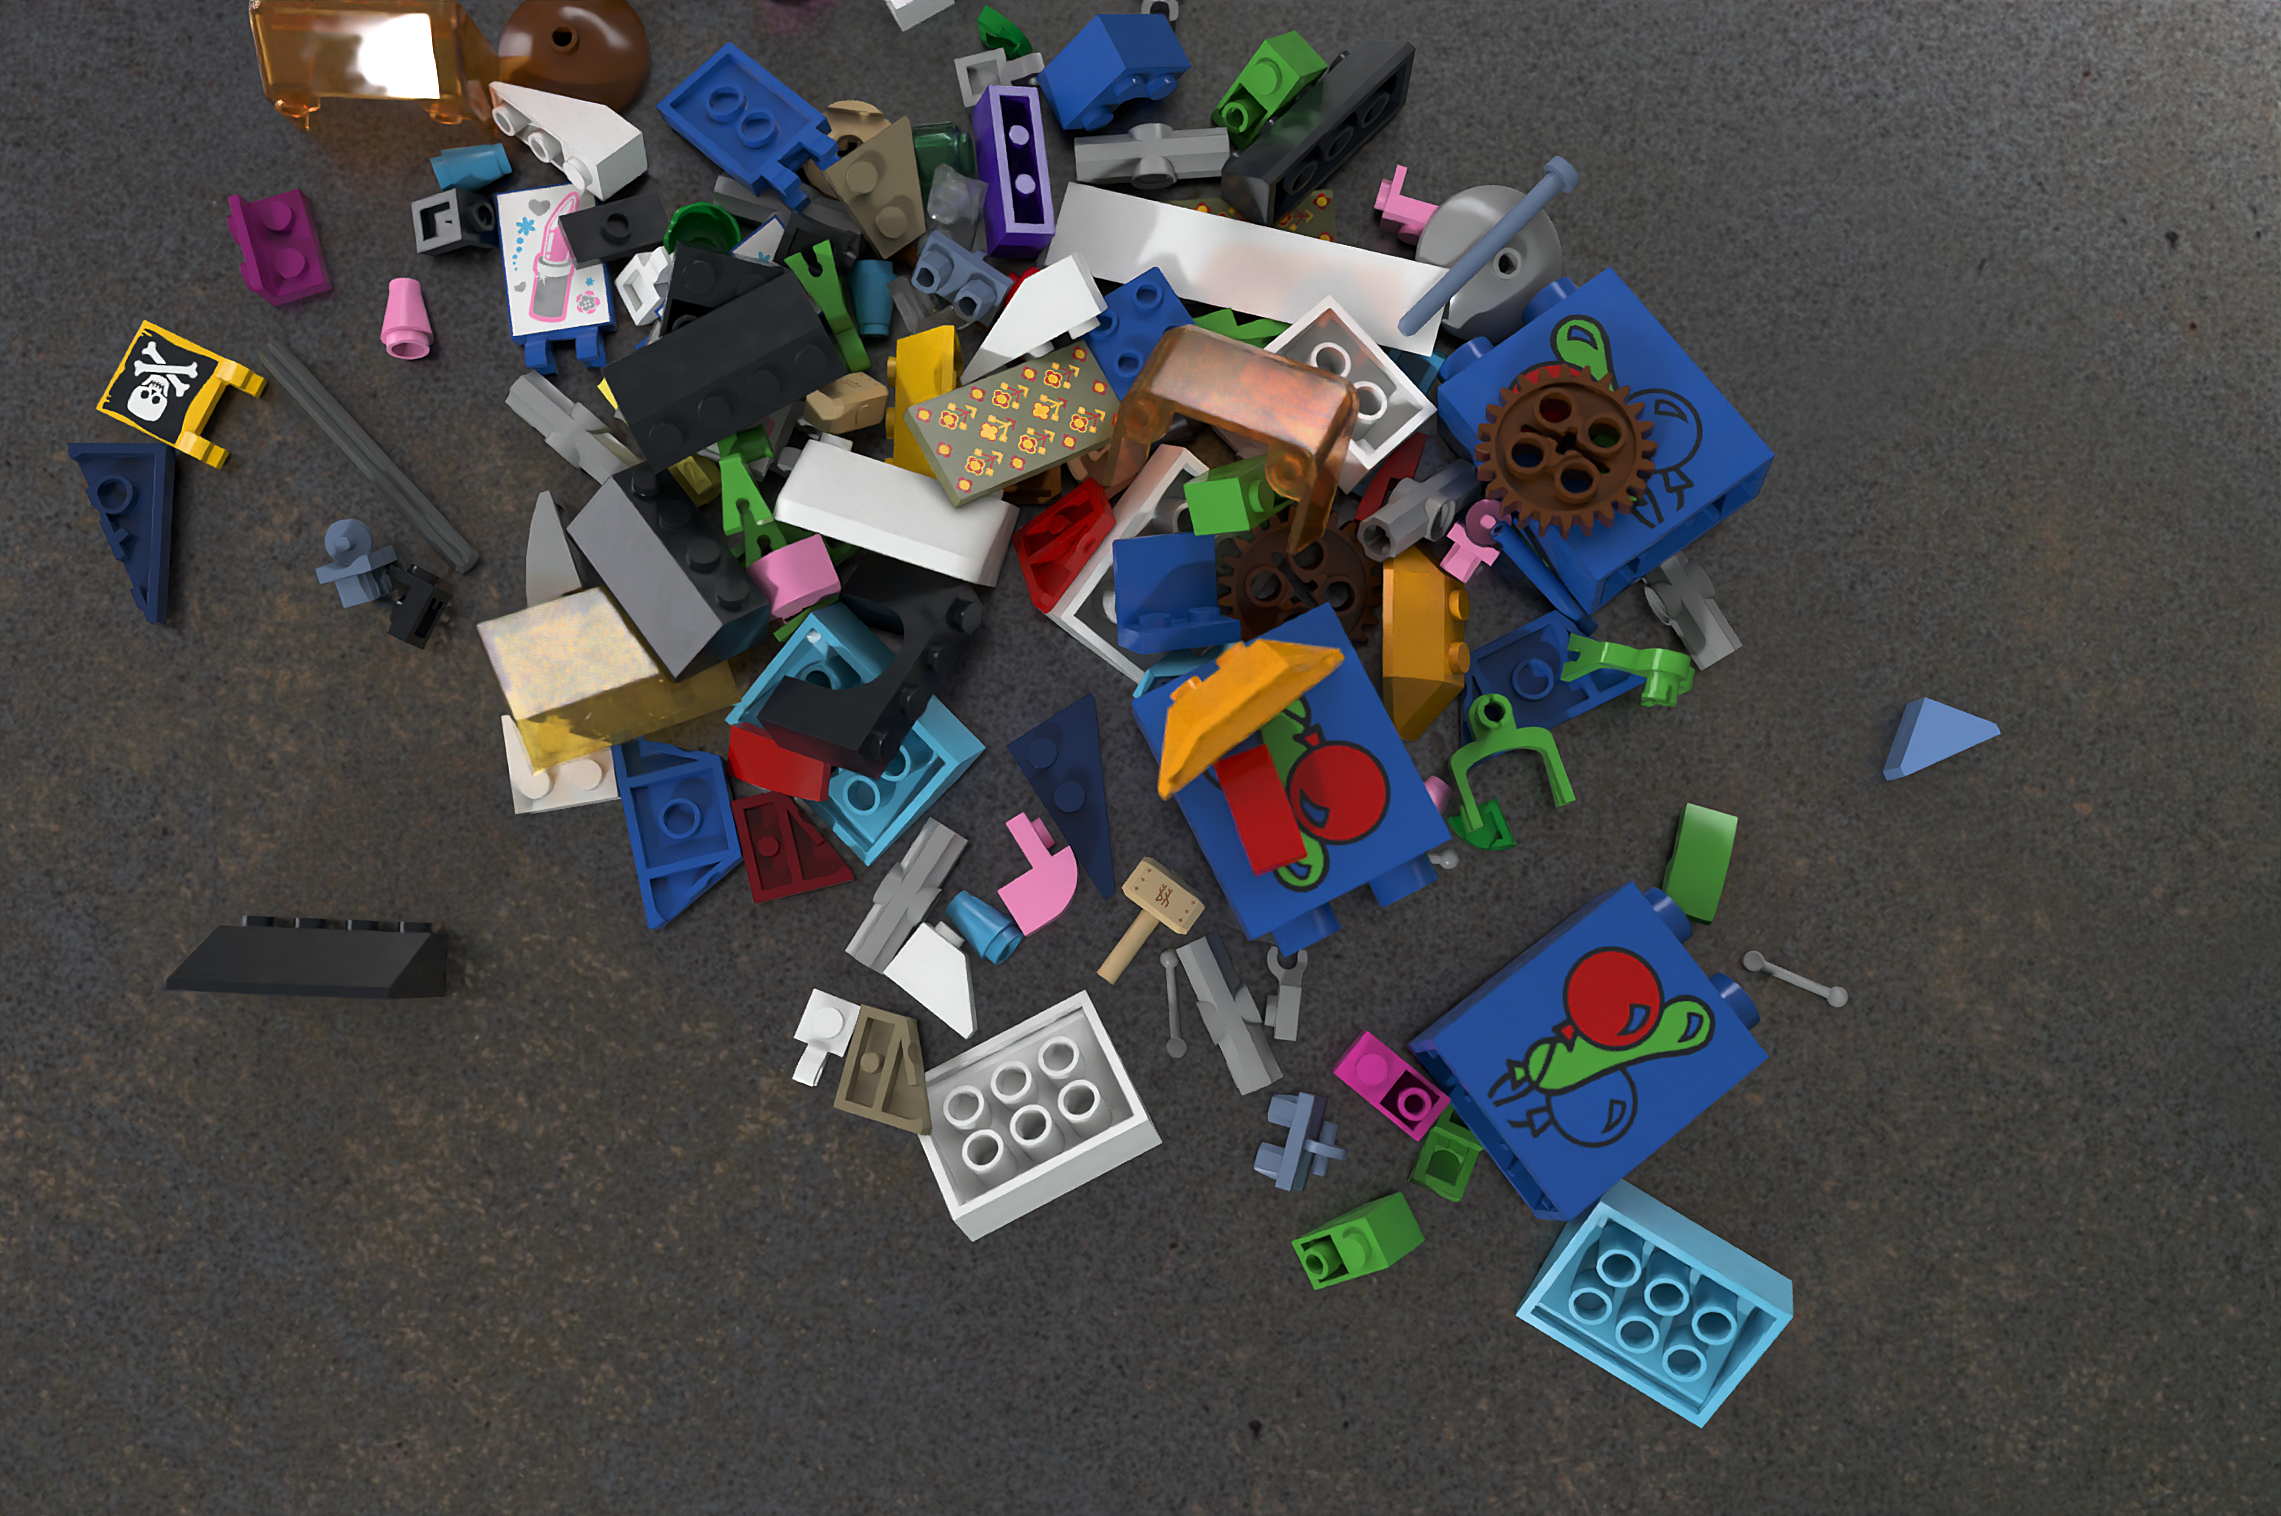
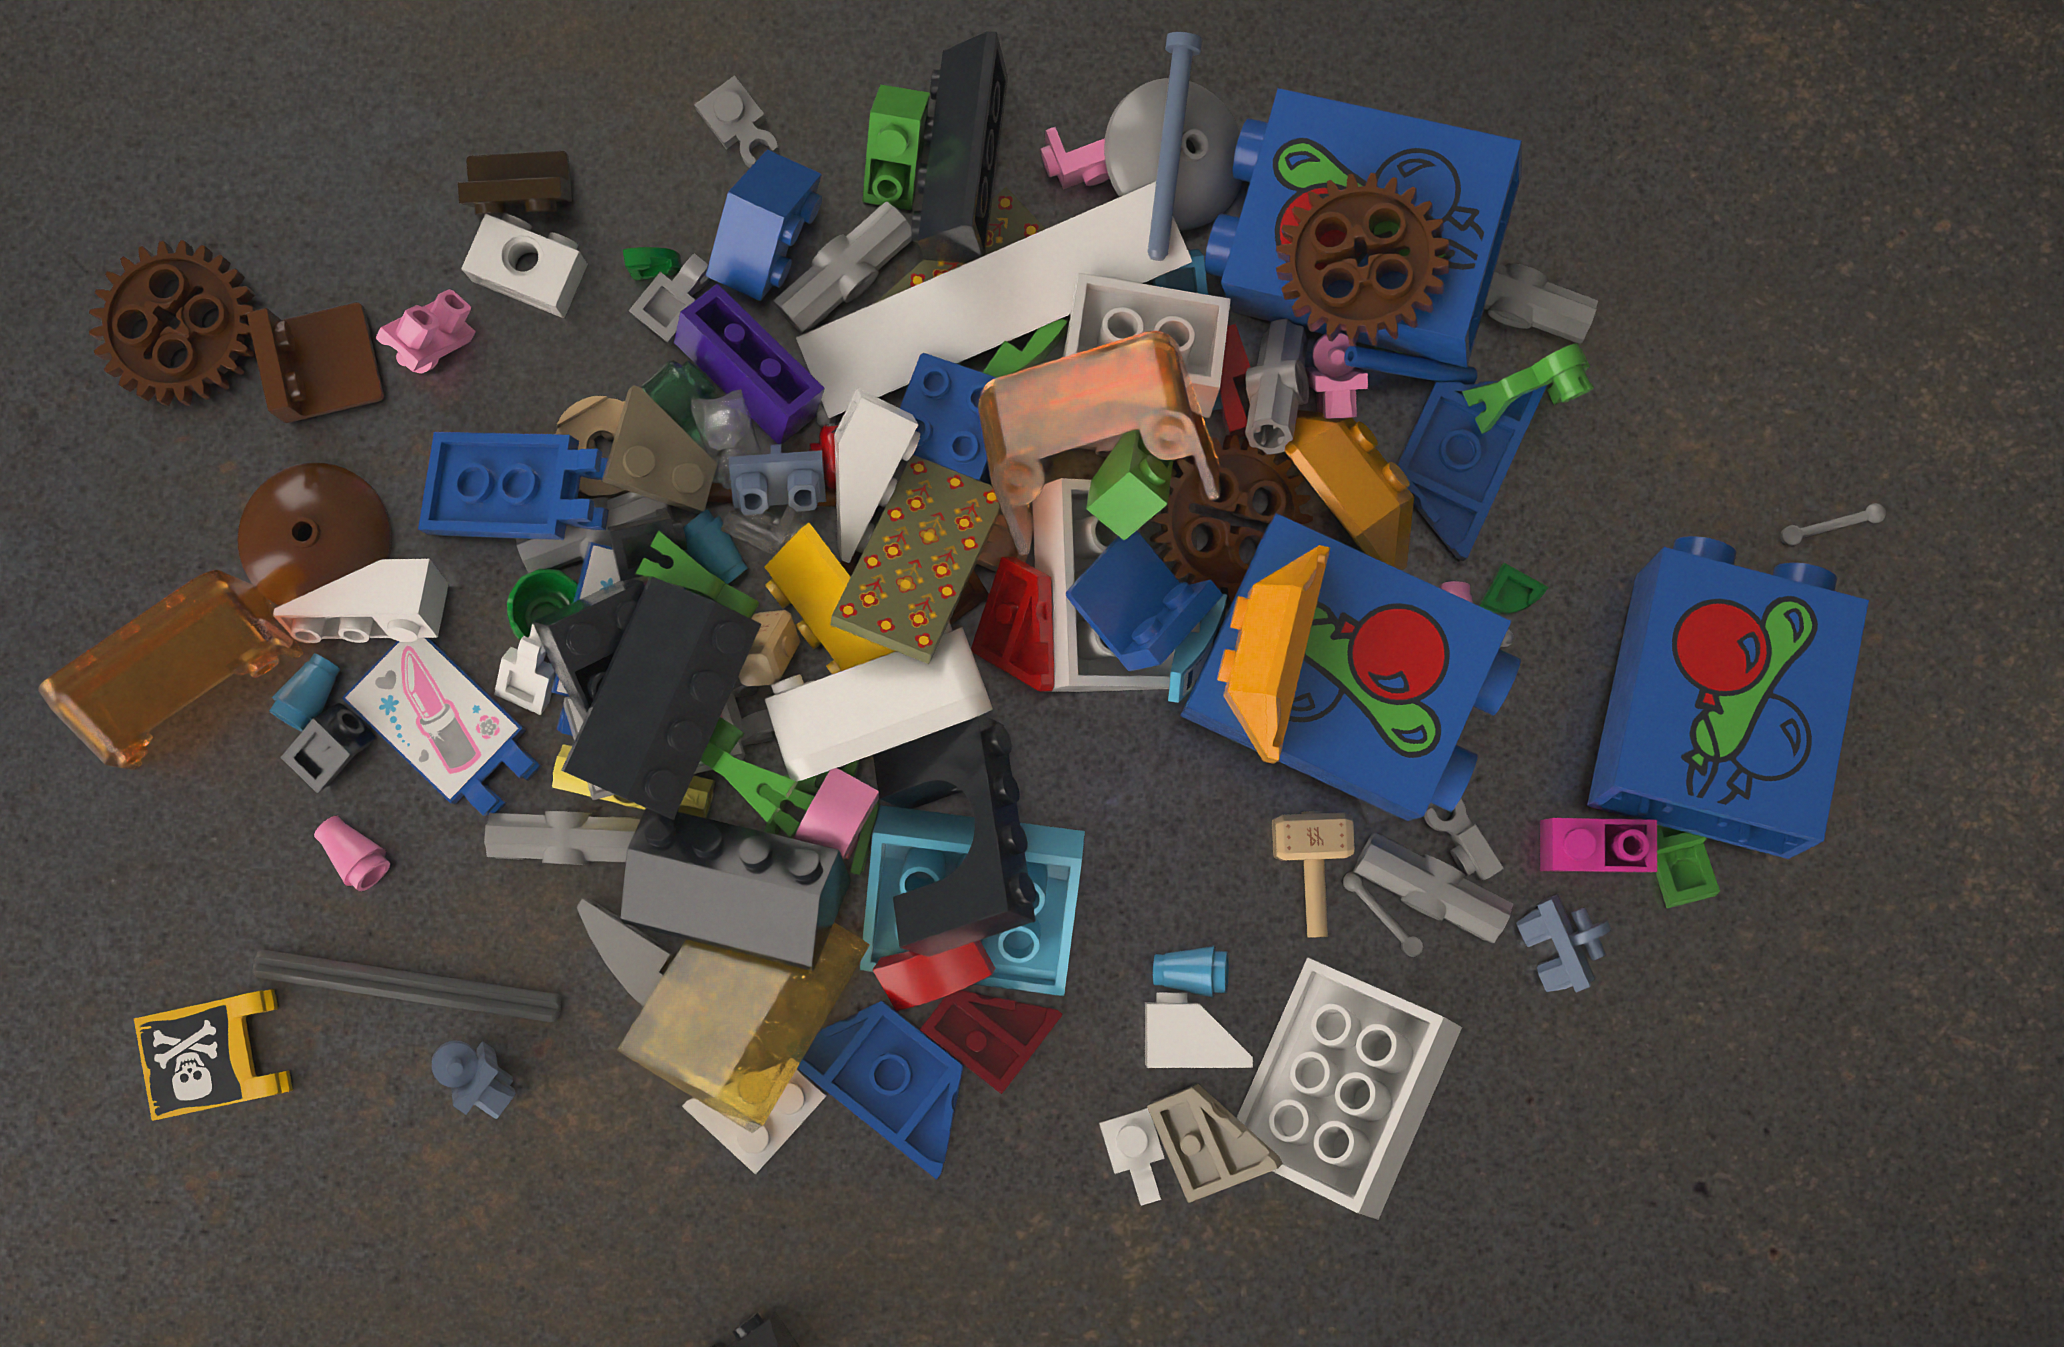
camera: 45 degrees left, 0 degrees up
dark blue wing [67,443,176,625] -> none
magenta bracket [227,188,332,306] -> none
black bracket [385,563,452,650] -> none
black plate [557,191,670,270] -> none
light grey piece [845,817,969,975] -> none
bright pink brick [998,812,1080,937] -> none
dark blue wing [1006,692,1115,900] -> none
red slope [1213,744,1308,877] -> none
bright green slope [1291,1191,1426,1290] -> none
bright green piece [1448,694,1576,834] -> none
medium azure slope [1516,1179,1793,1428] -> none
bright green slope [1662,803,1738,926] -> none
medium blue slope [1883,697,2001,781] -> none

